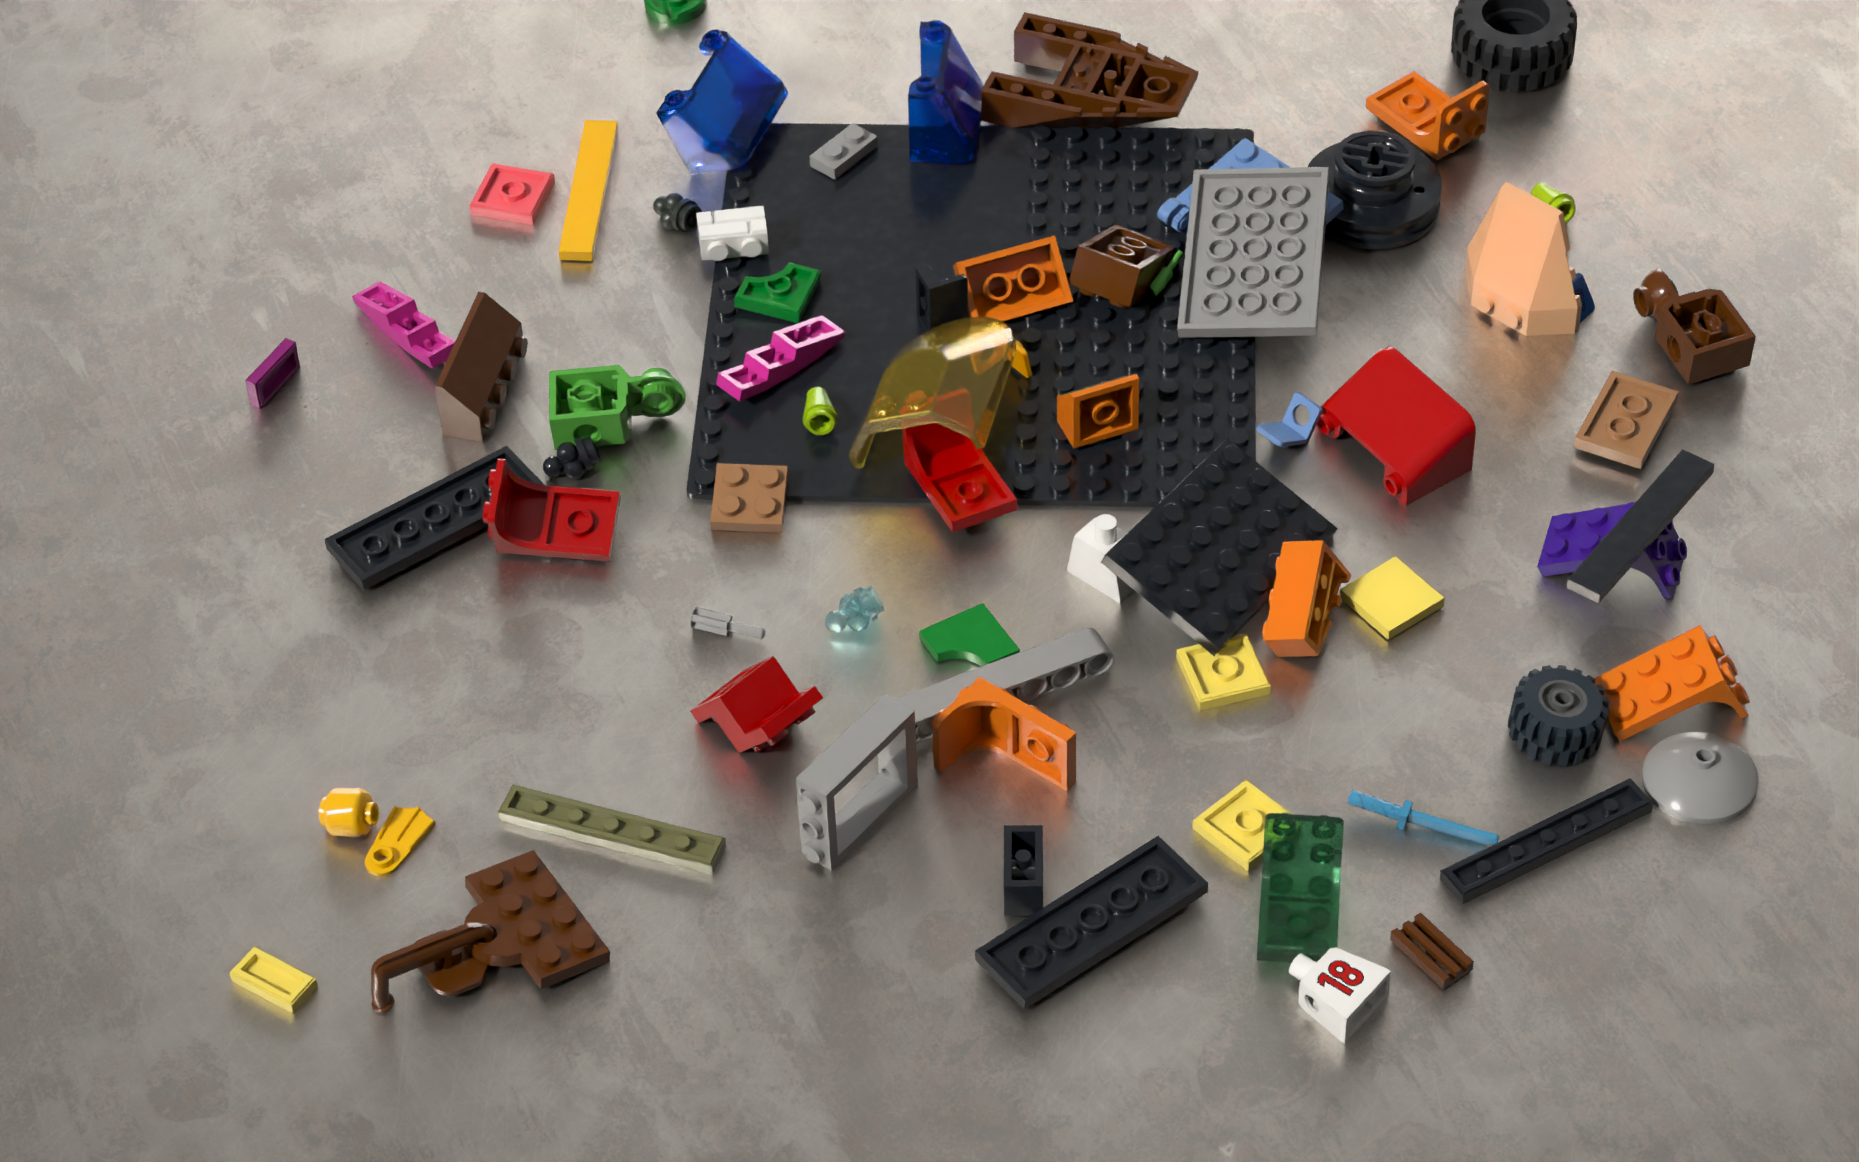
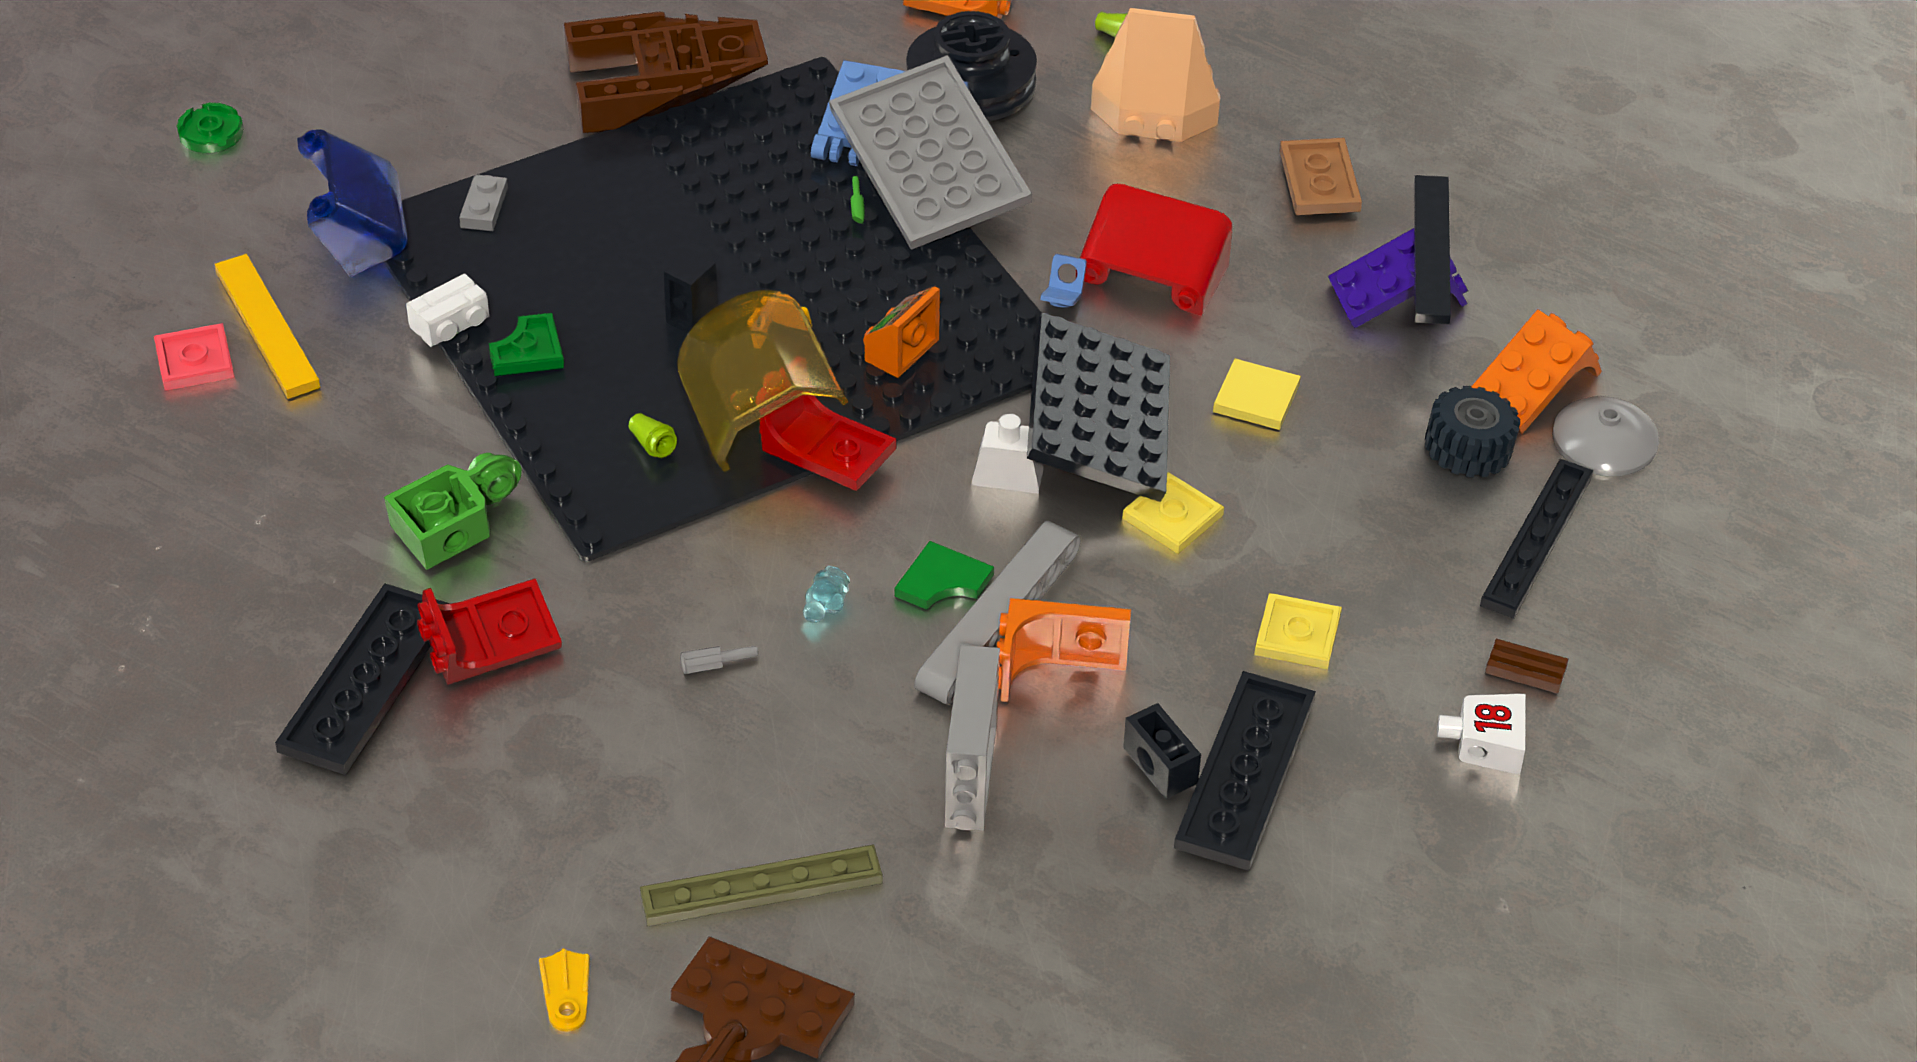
camera: 35 degrees left, 0 degrees up
magenta tile [245,338,300,409] -> none
yellow head [319,788,379,838] -> none
dark pink slope [352,281,455,369] -> none
reddish brown slope [435,292,528,442] -> none
black piece [543,436,601,479] -> none
pearl dark grey piece [653,193,702,232] -> none
red bracket [690,656,823,753] -> none
medium nougat plate [710,463,789,533] -> none
dark pink slope [716,315,845,402] -> none
clear blue windscreen [908,20,984,163] -> none
orange slope [953,235,1073,329] -> none
reddish brown slope [1068,224,1176,308] -> none
clear green bracket [1257,813,1344,963] -> none
orange wedge [1262,540,1351,657] -> none
dark azure sword [1347,789,1499,845] -> none
reddish brown brick [1633,268,1756,384] -> none

